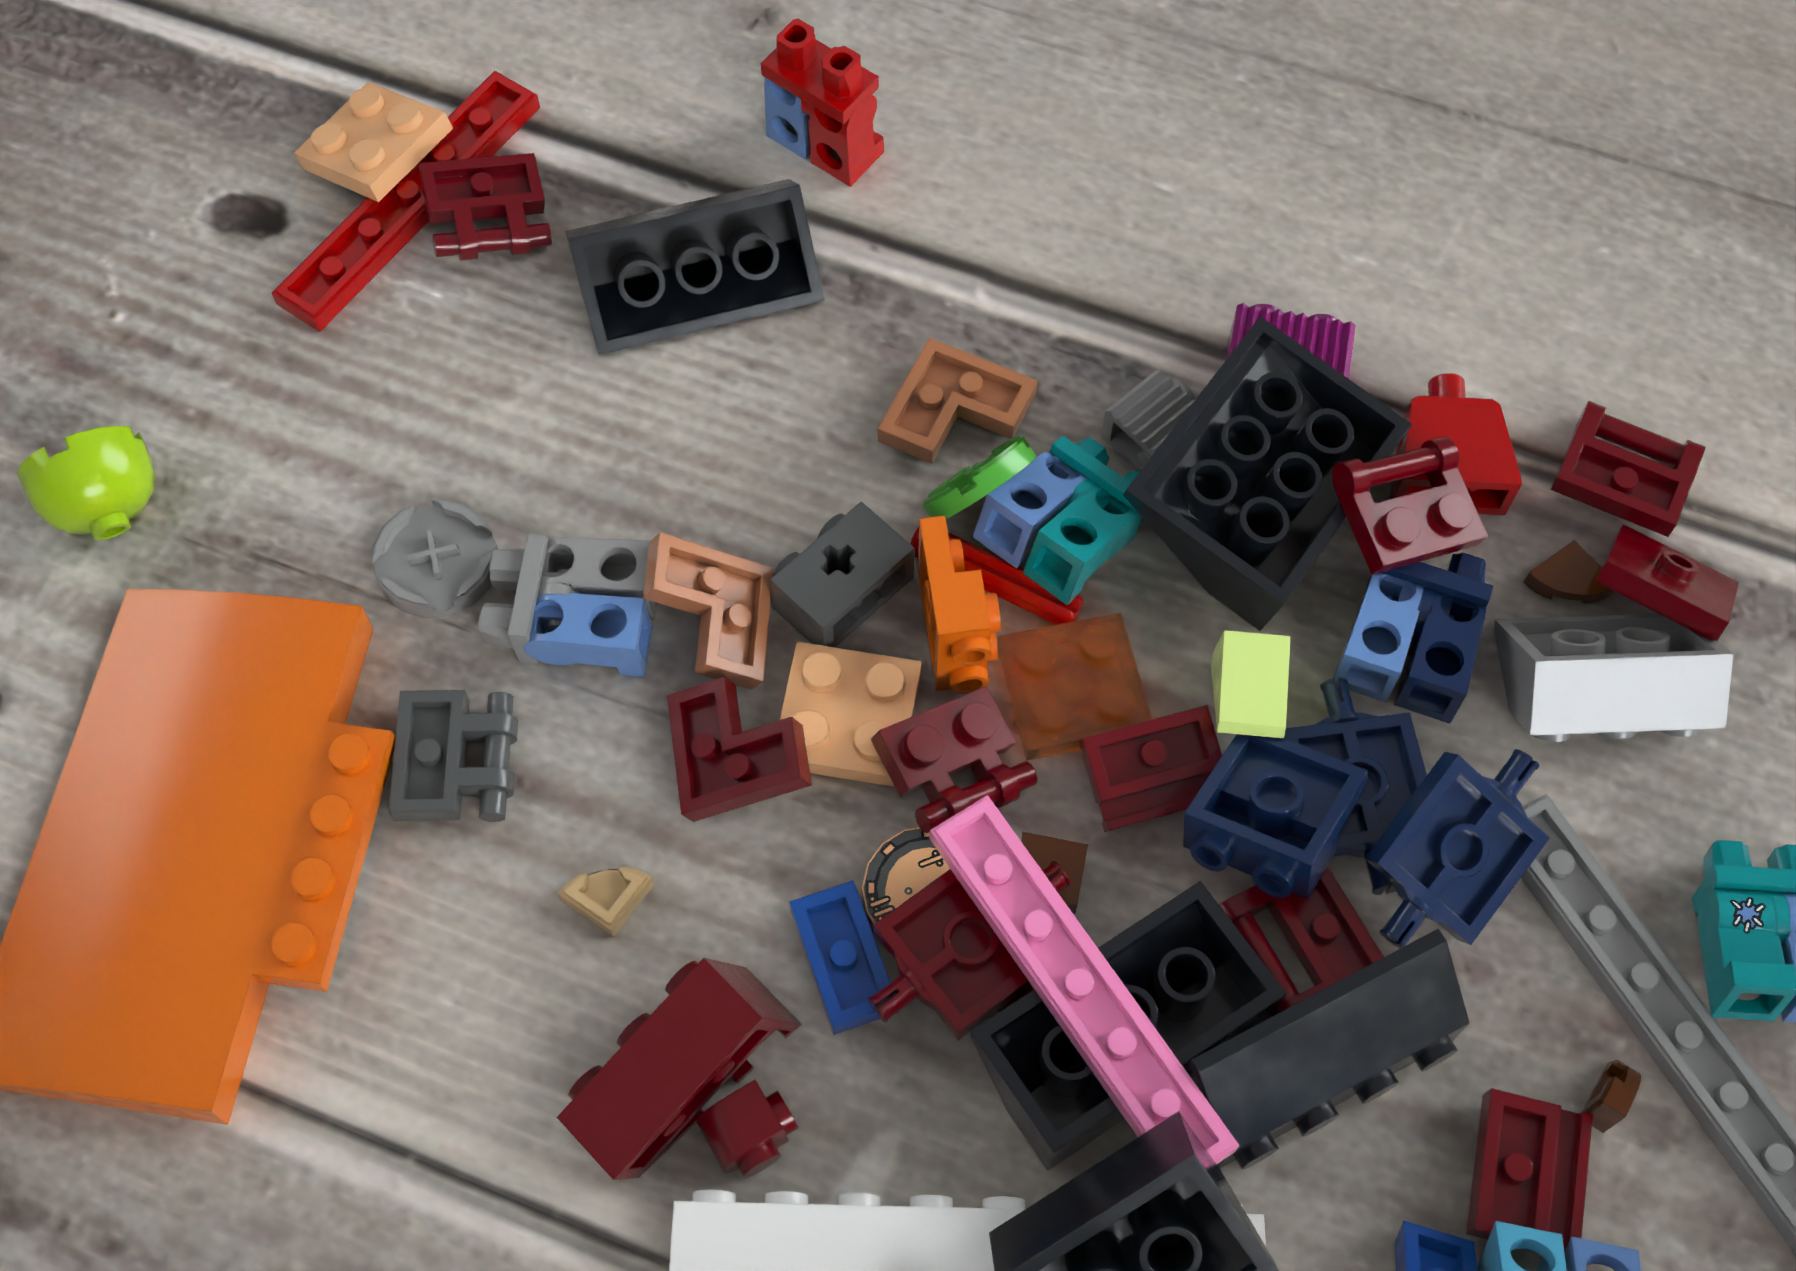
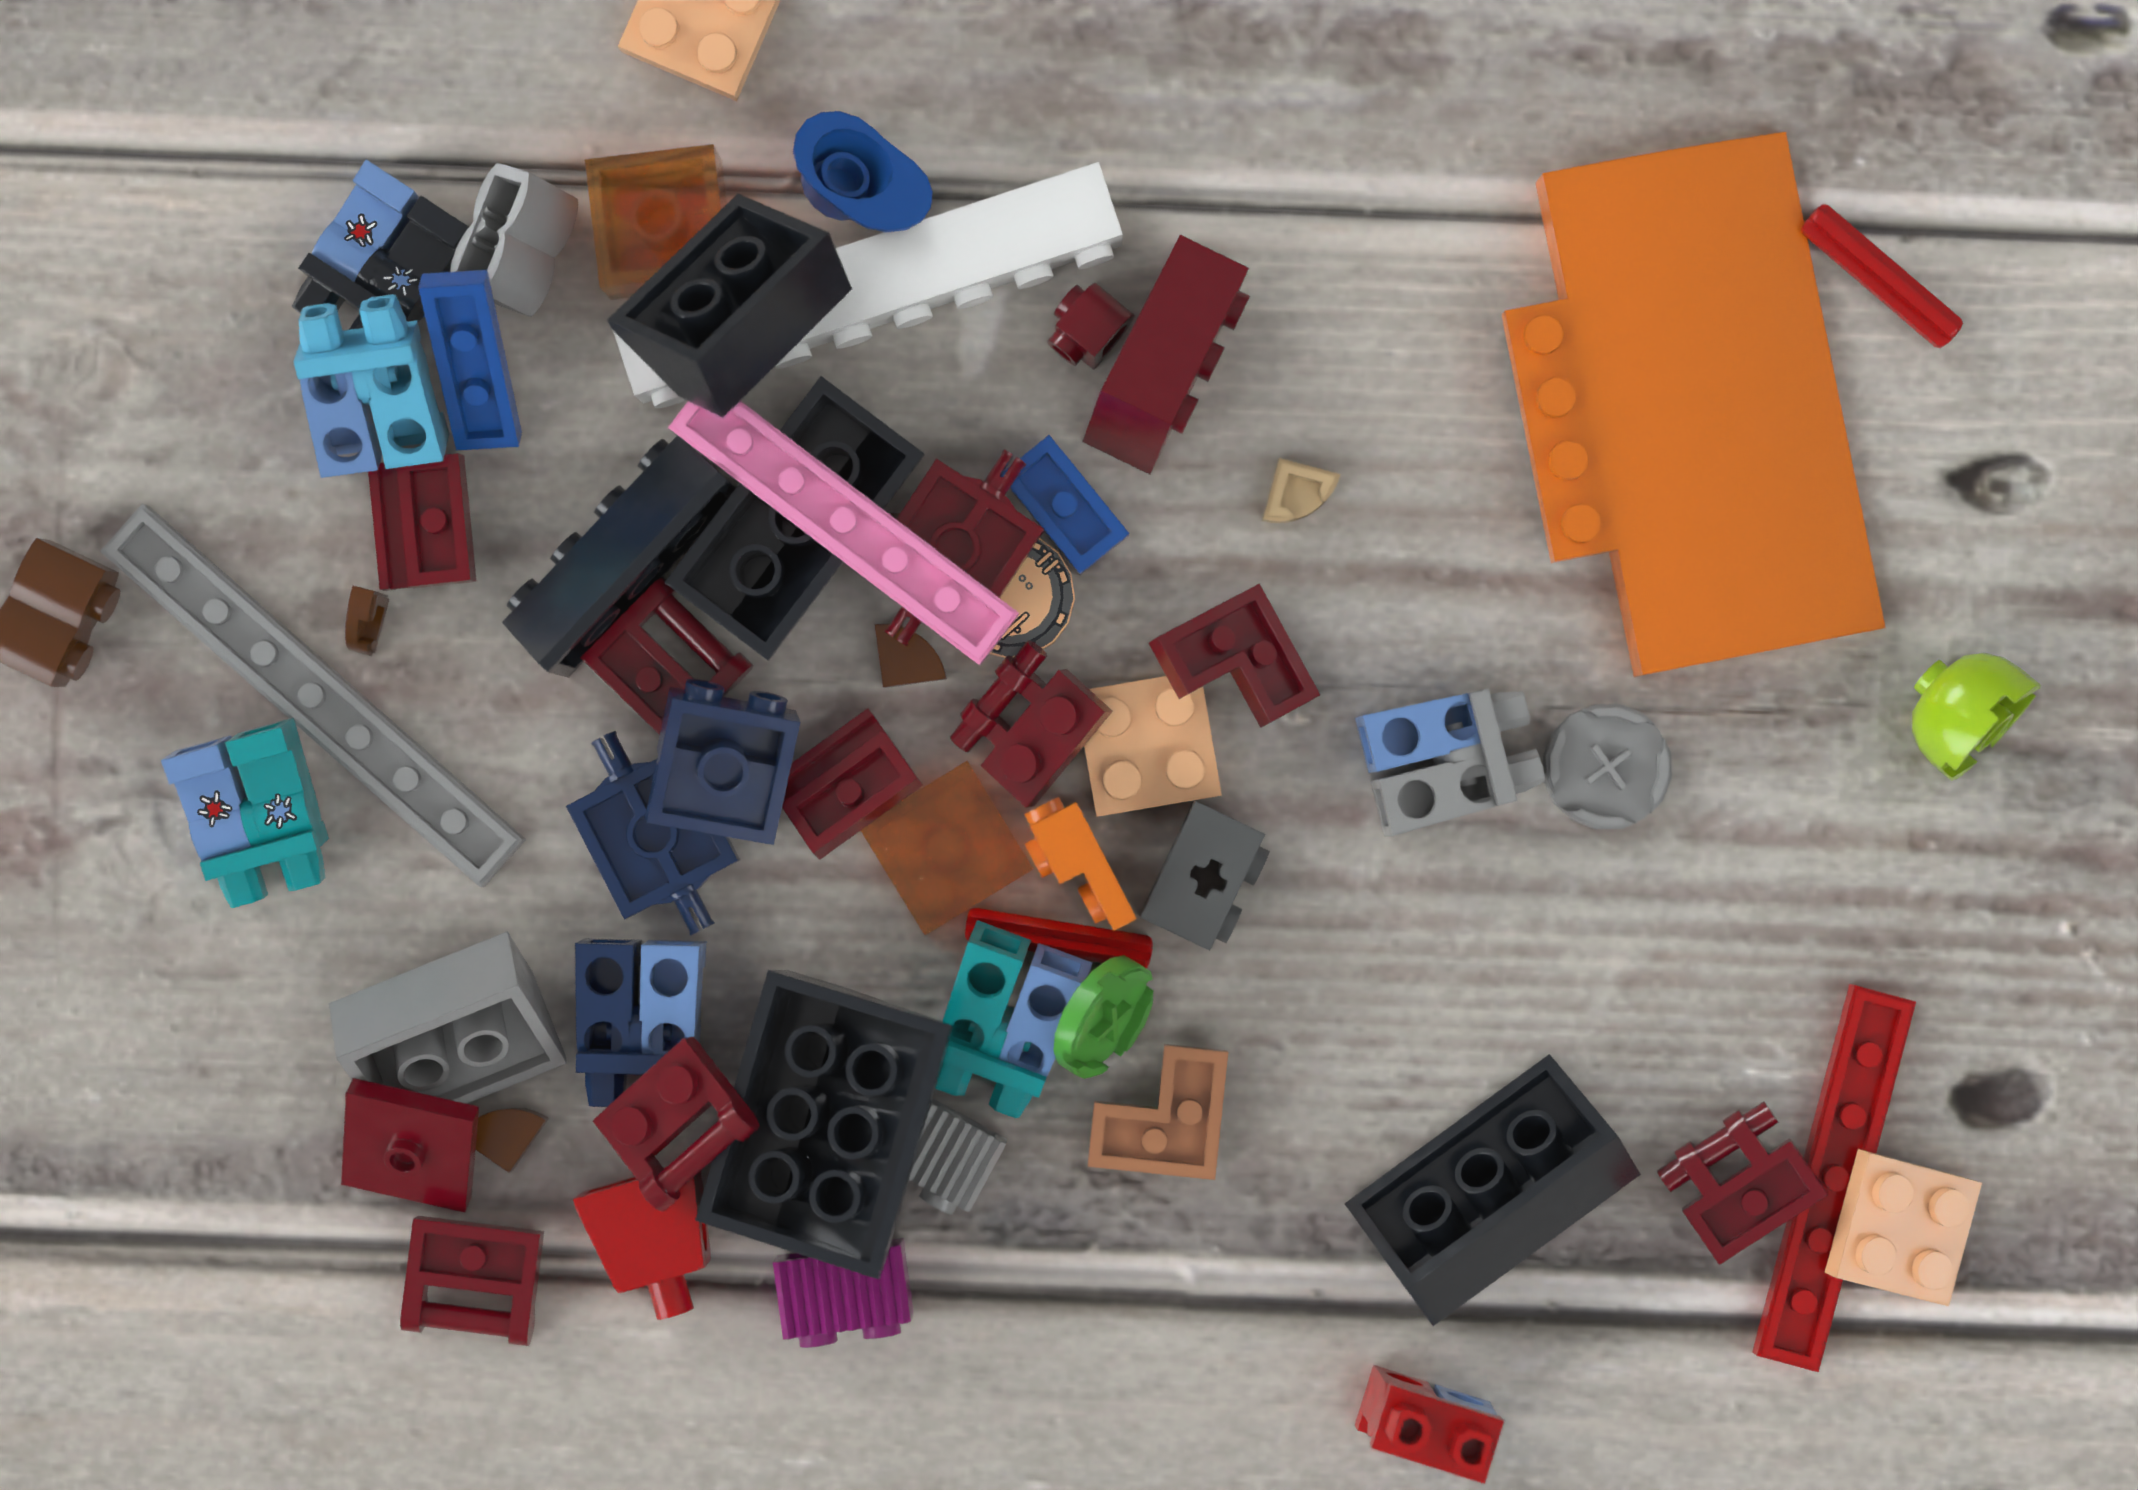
camera: 165 degrees right, 25 degrees up
dark grey plate [388,690,518,822] -> none
nougat plate [643,532,774,690] -> none
yellowish green slope [1211,630,1291,738] -> none
dark blue plate [1364,749,1550,949] -> none

